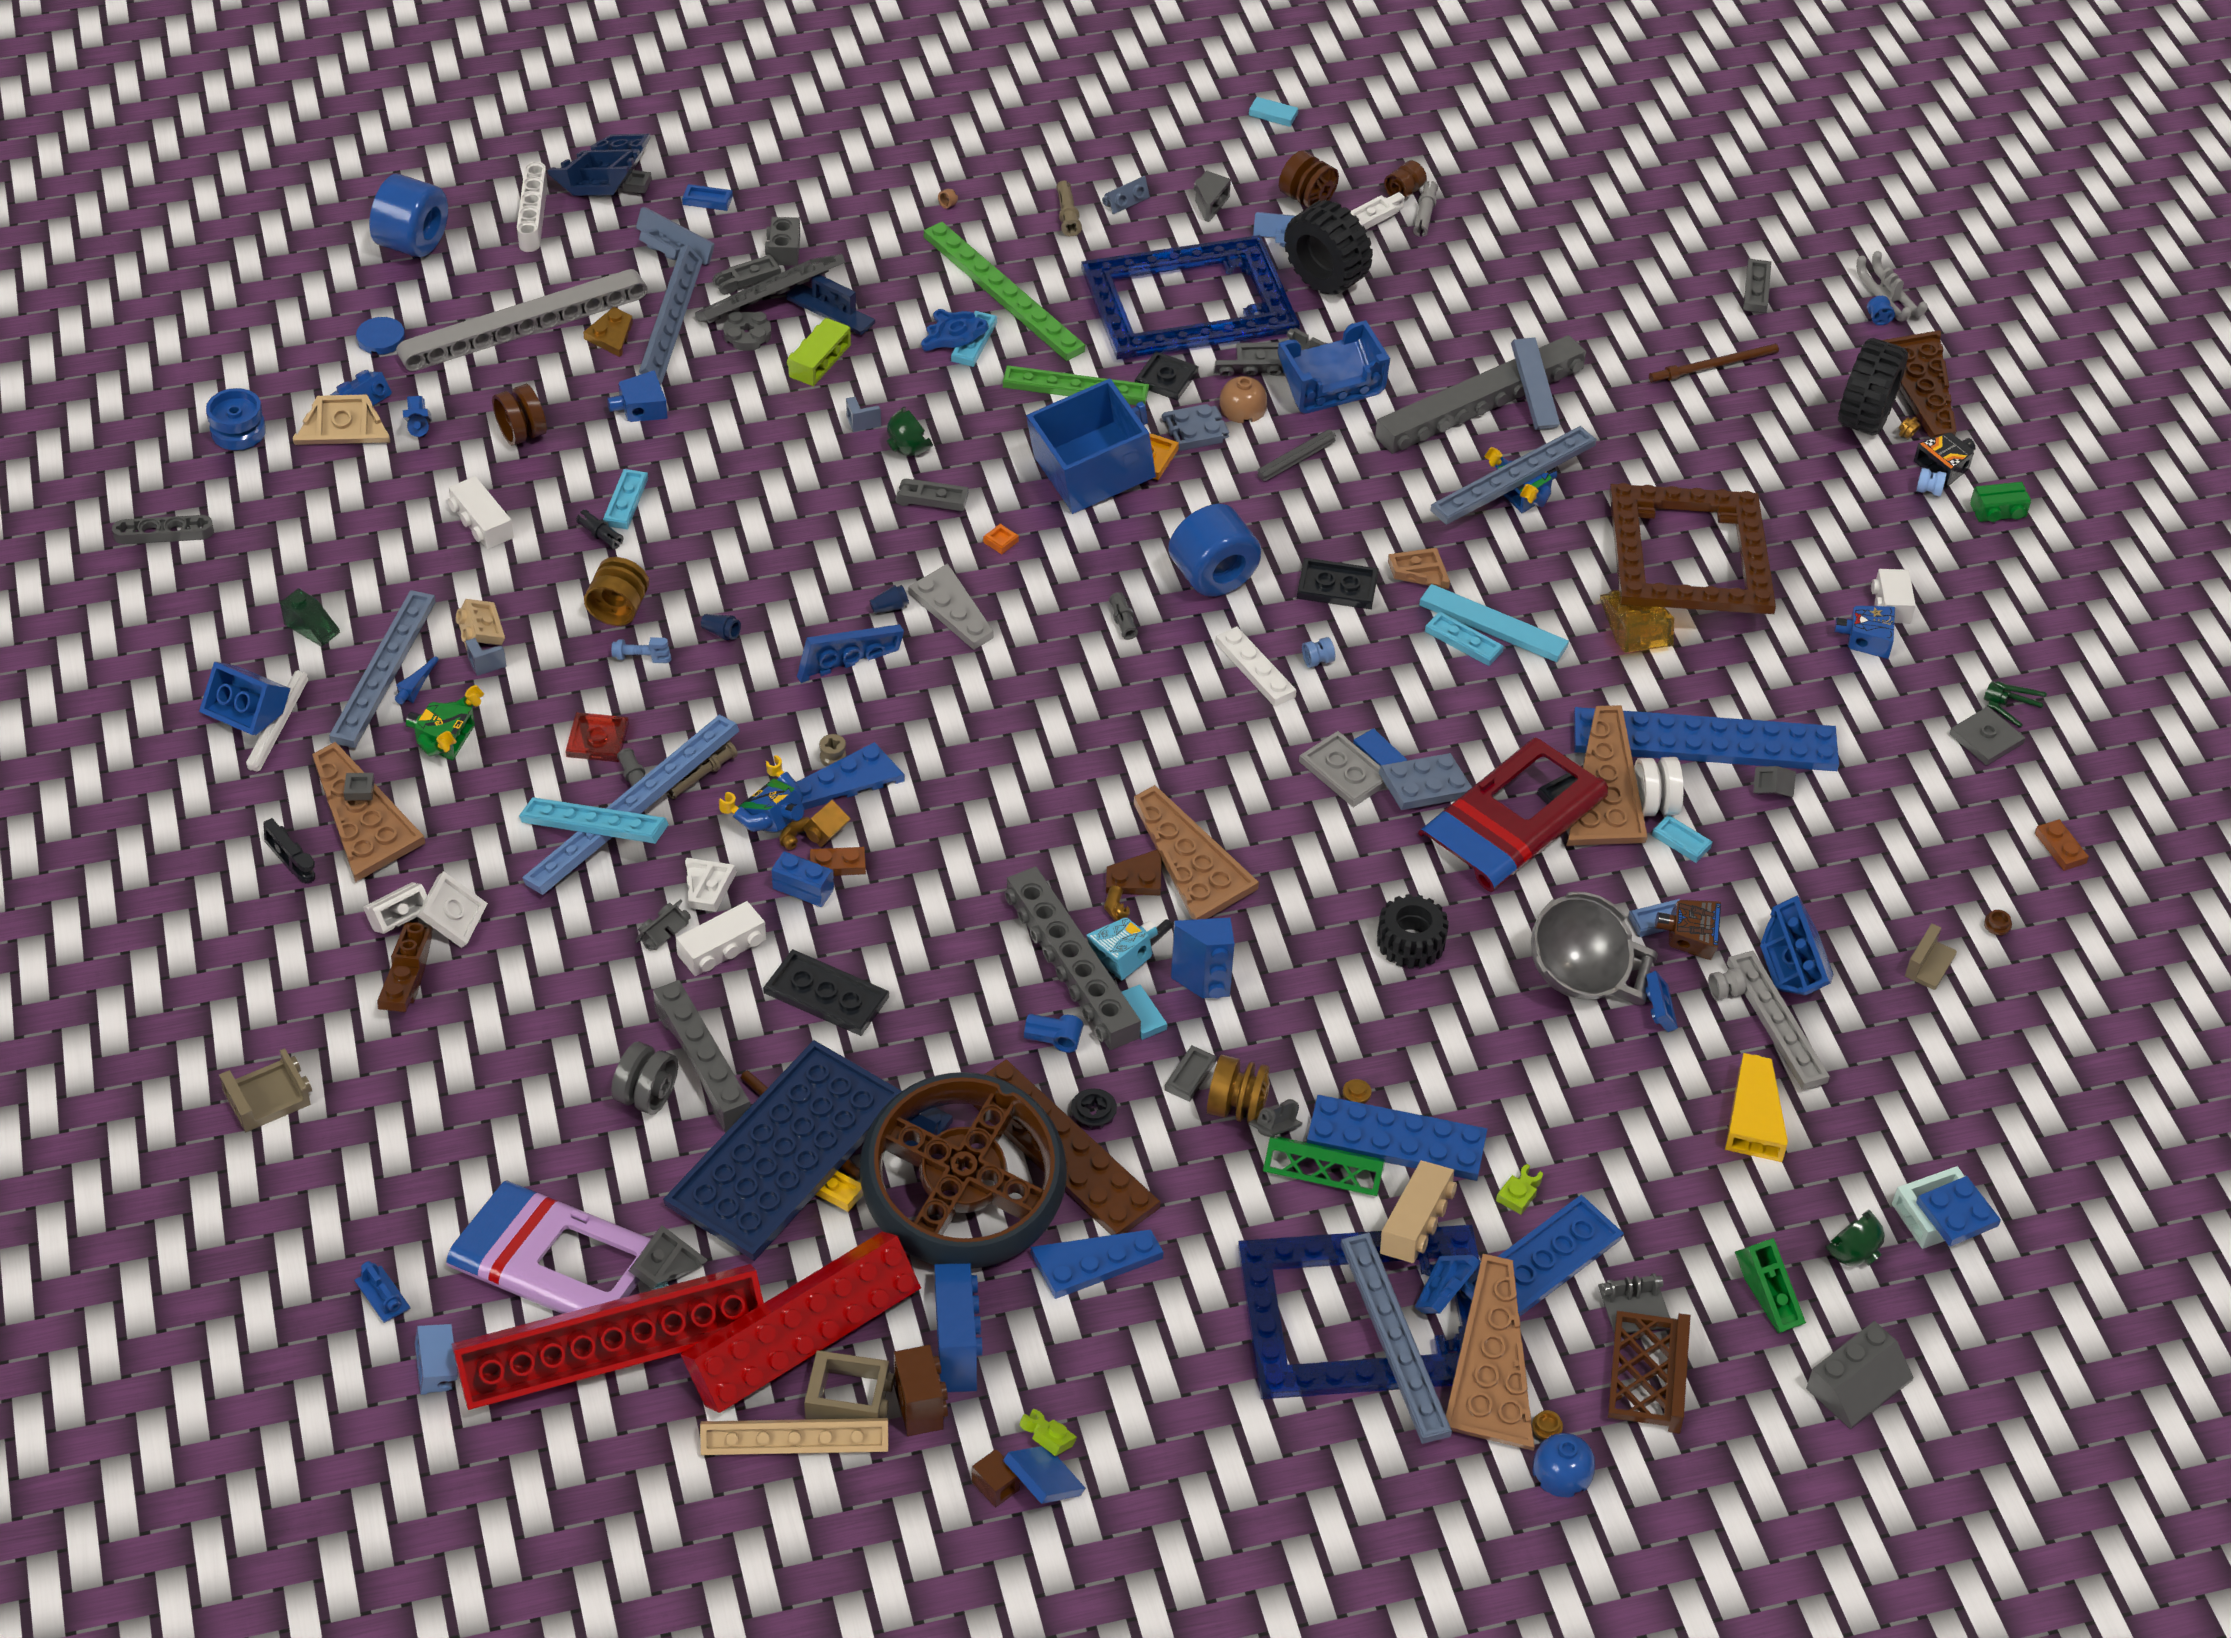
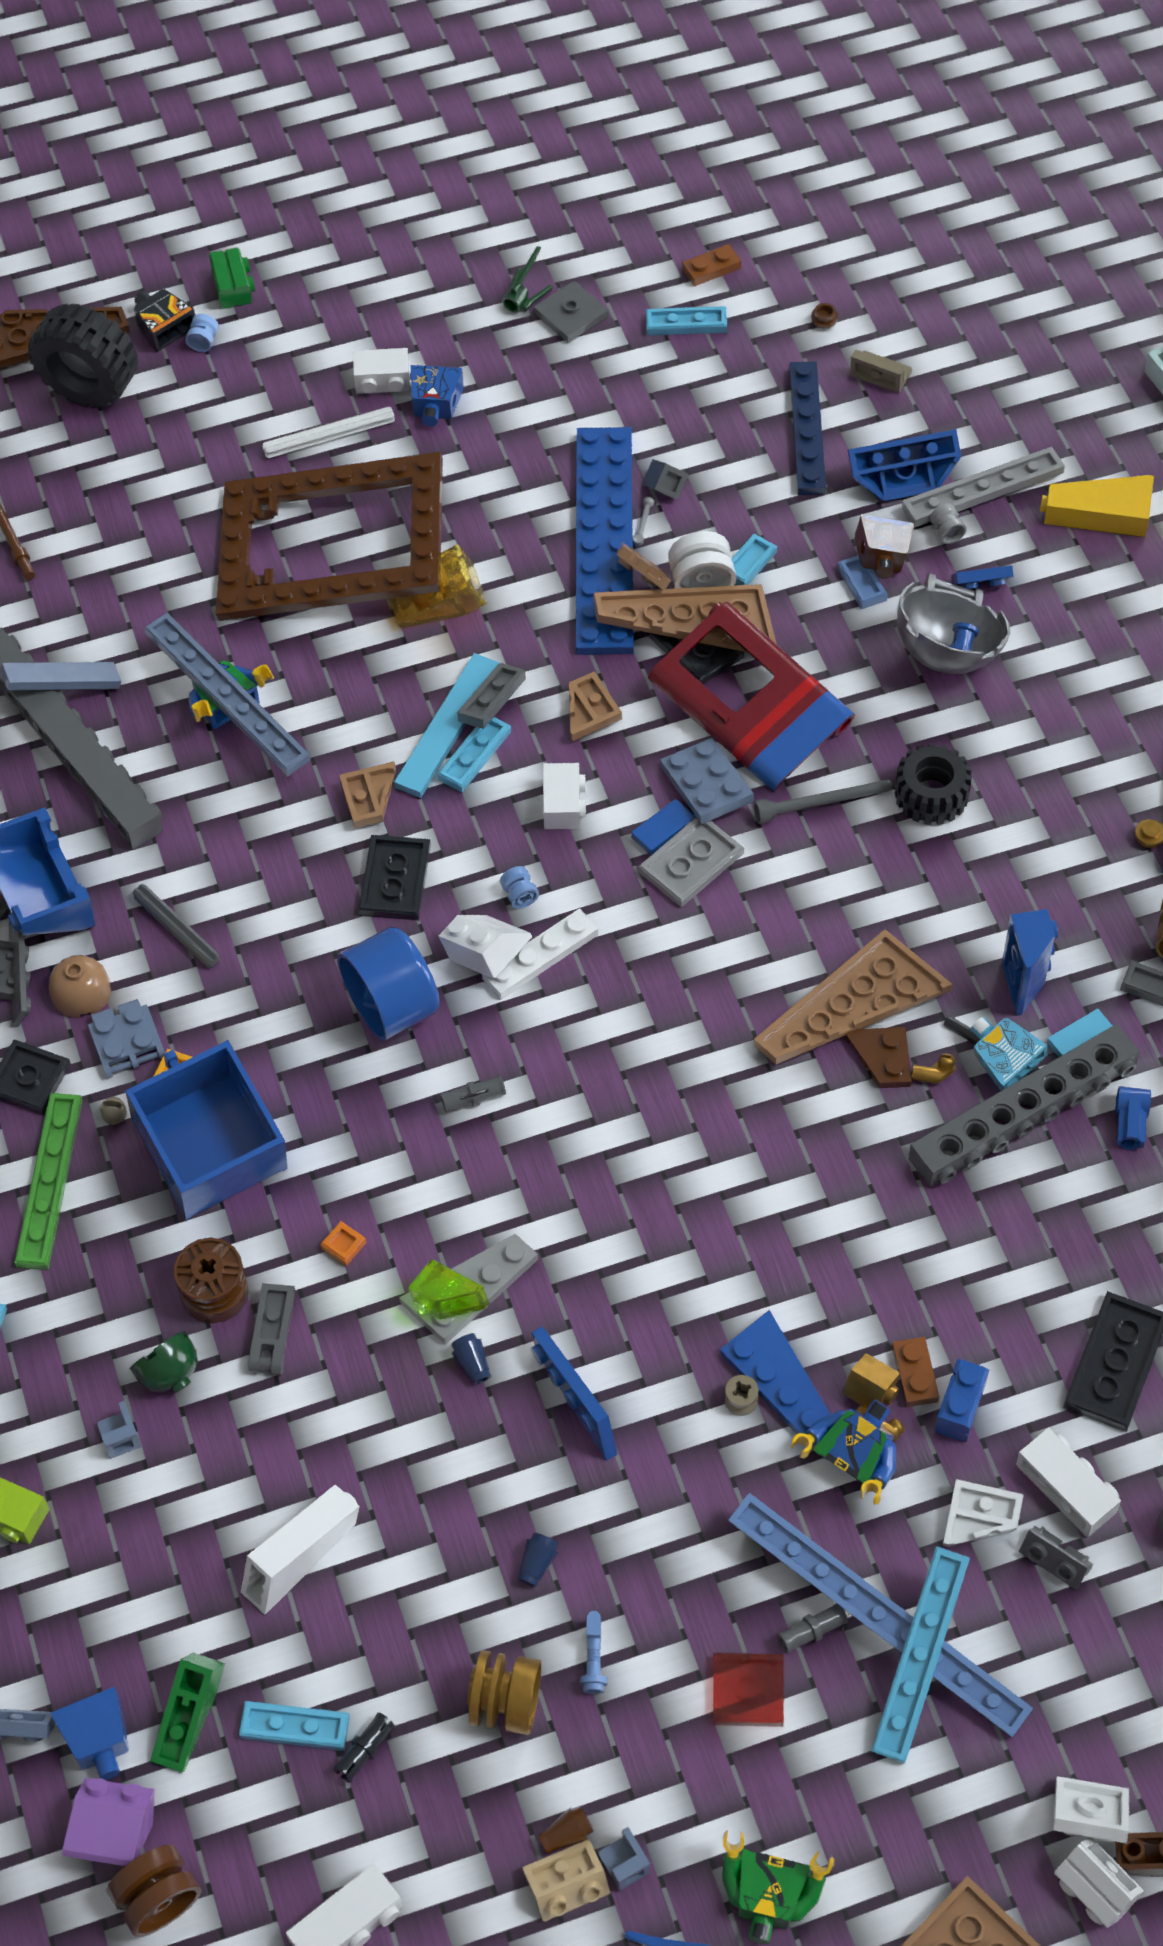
camera: 90 degrees left, 10 degrees up
none -> medium lavender slope [62,1778,155,1866]
none -> green slope [150,1652,225,1773]
none -> reddish brown wheel [173,1237,249,1324]
none -> white slope [241,1485,359,1615]
none -> white axle [263,406,395,458]
none -> clear neon green slope [408,1259,489,1320]
none -> white slope [439,915,532,979]
none -> dark grey plate [457,663,526,729]
none -> reddish brown cone [538,1806,594,1854]
none -> white brick [543,763,586,829]
none -> medium nougat wing [569,671,622,741]
none -> medium nougat wing [616,542,671,590]
none -> light grey hinge [633,497,654,546]
none -> medium azure tile [646,306,727,336]
none -> dark grey piece [754,780,894,824]
none -> dark blue plate [789,361,826,495]
none -> blue bush [949,622,979,651]

